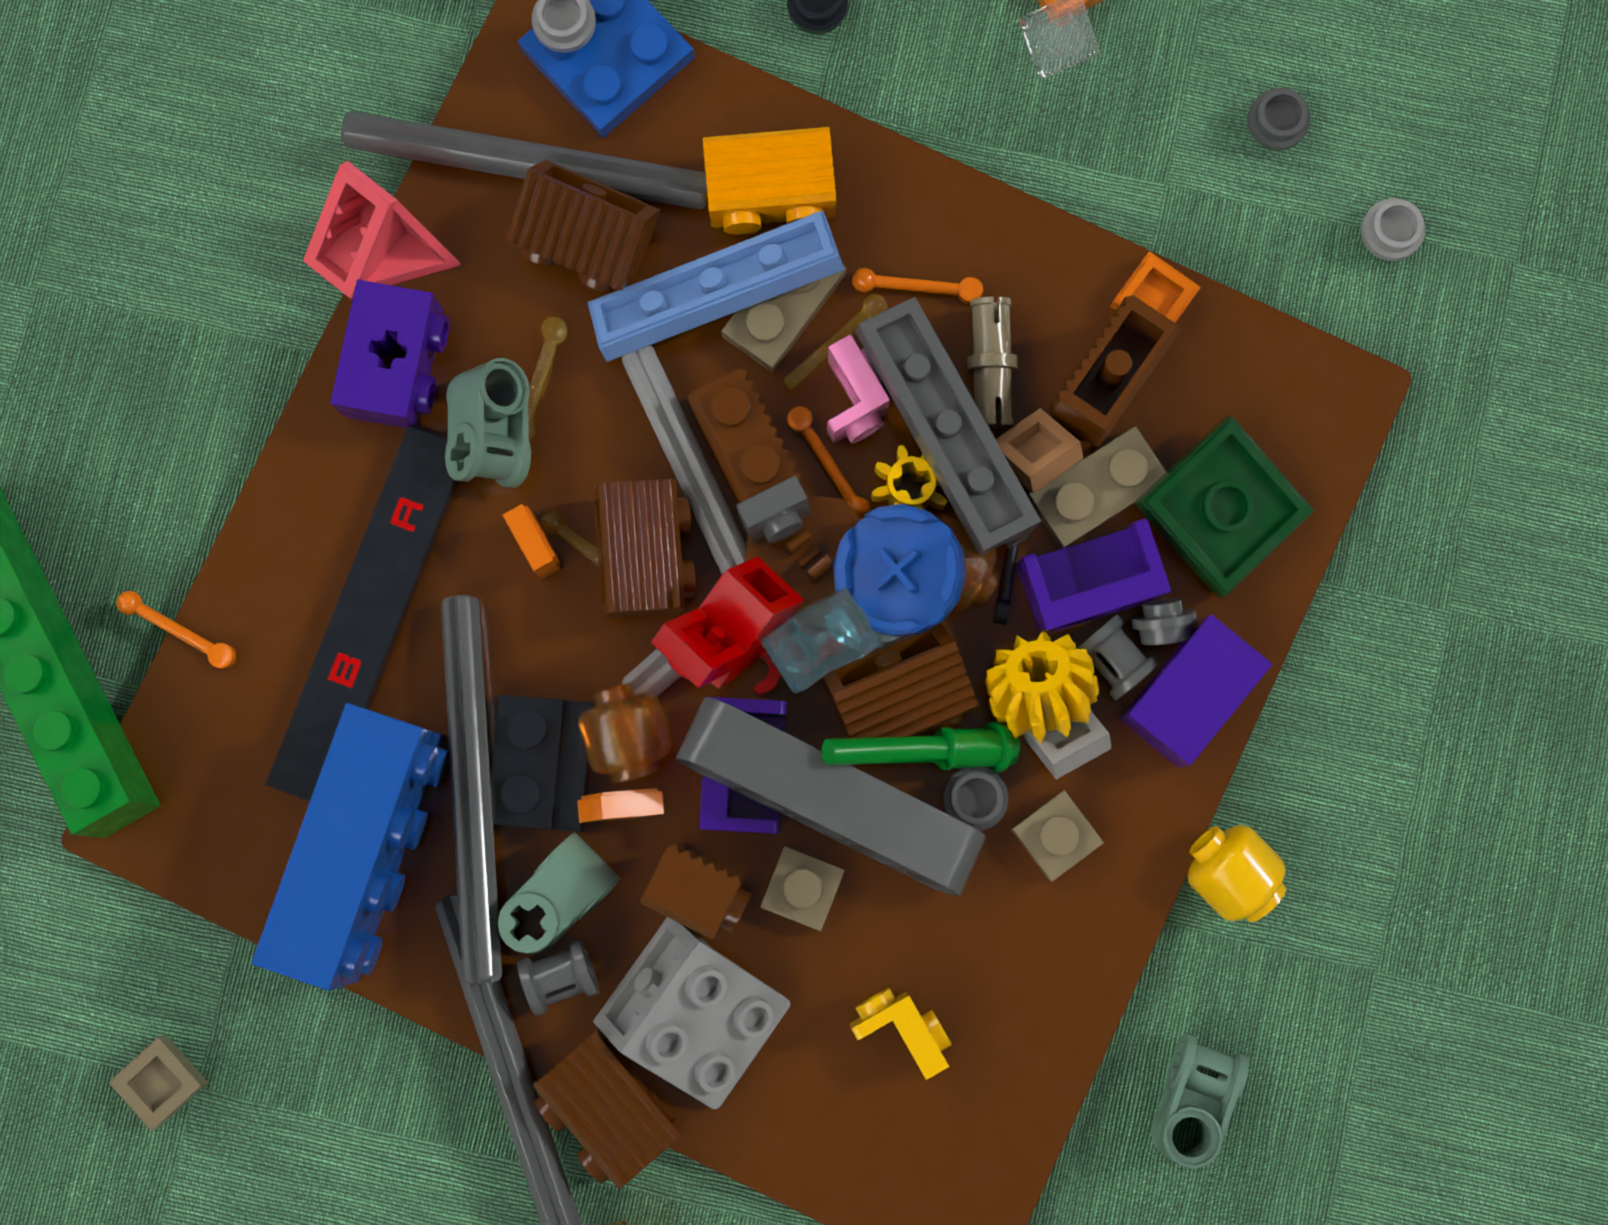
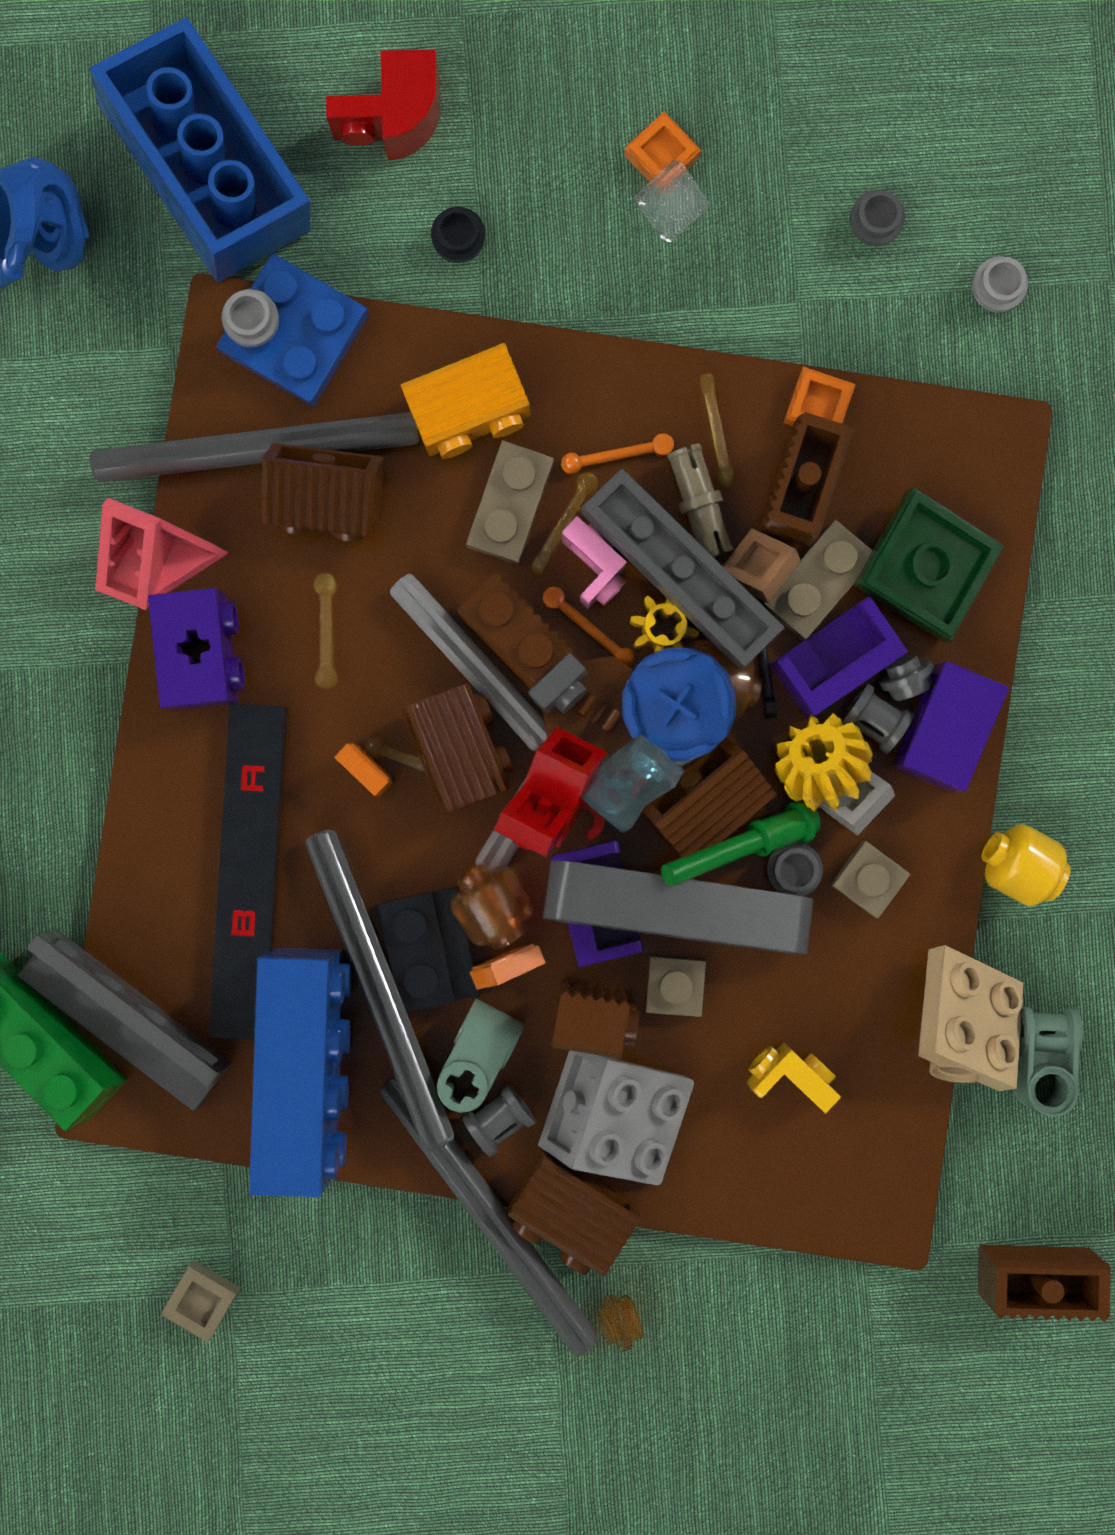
camera: 15 degrees left, 5 degrees up
orange hinge [116,590,236,669] -> none
sand green piece [445,358,531,488] -> none
medium blue tile [587,210,845,362] -> none
none -> dark grey fence [17,930,232,1111]
none -> clear yellow hinge [700,373,737,487]
none -> tan plate [918,945,1023,1091]

